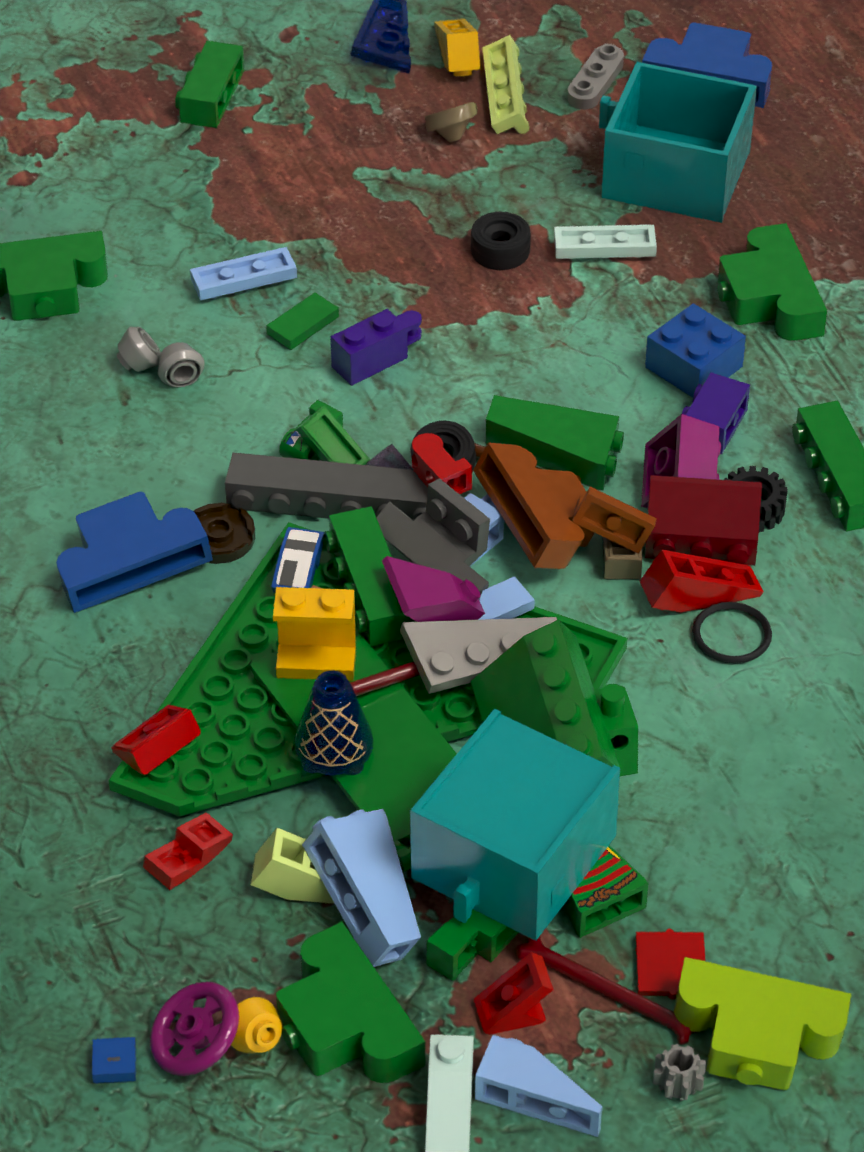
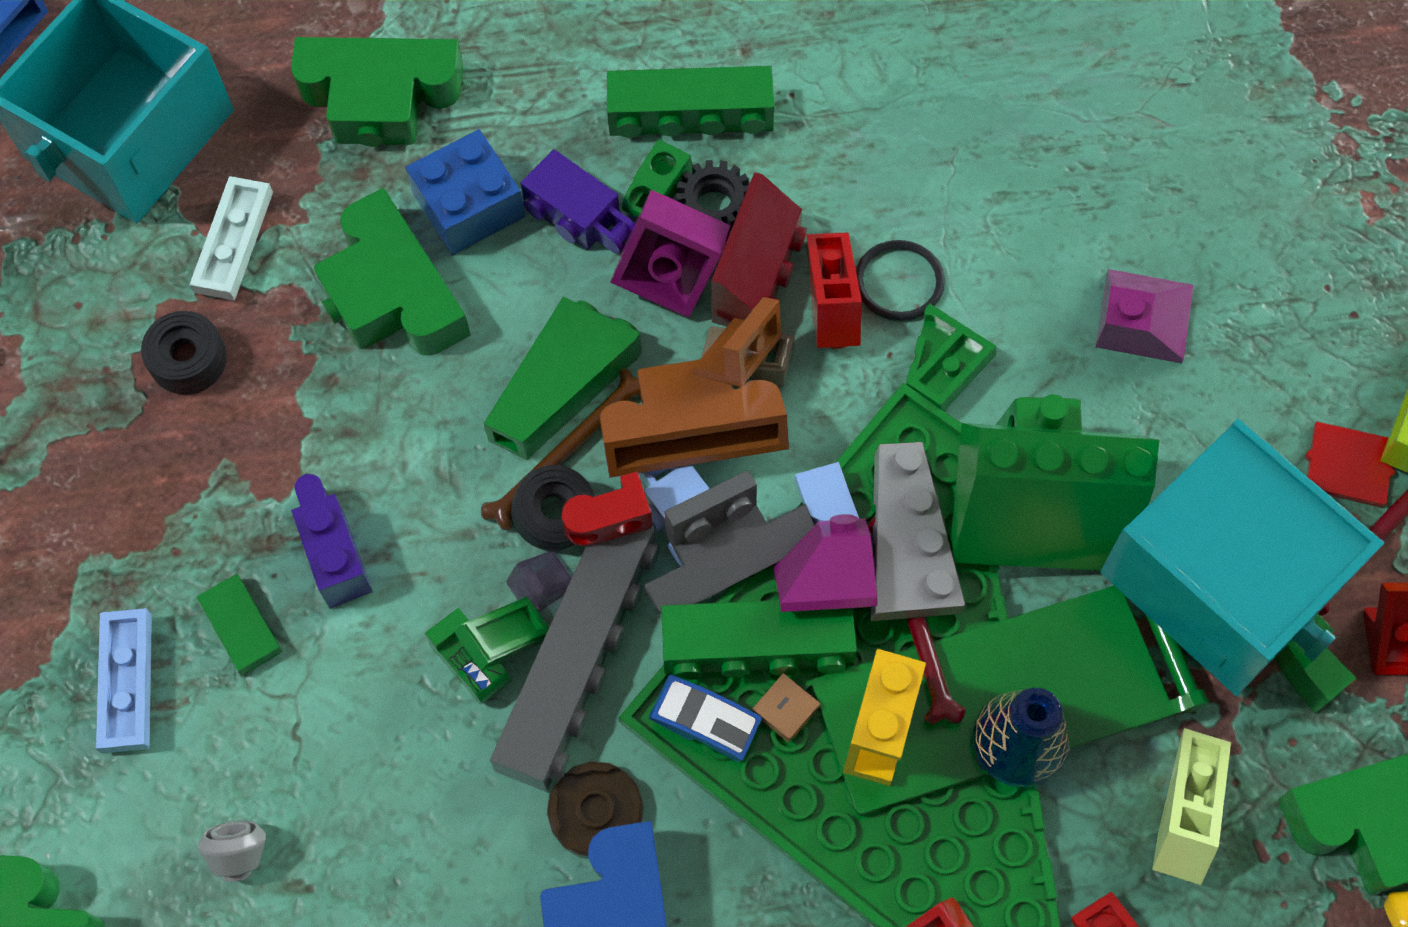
camera: 75 degrees left, 20 degrees up
light grey cone [158,342,205,387] -> none
light blue slope [302,809,421,967] -> none
none -> green brick [314,187,471,355]
none -> green leg [622,139,693,218]
none -> green wing [906,304,996,411]
none -> magenta slope [1095,269,1193,364]

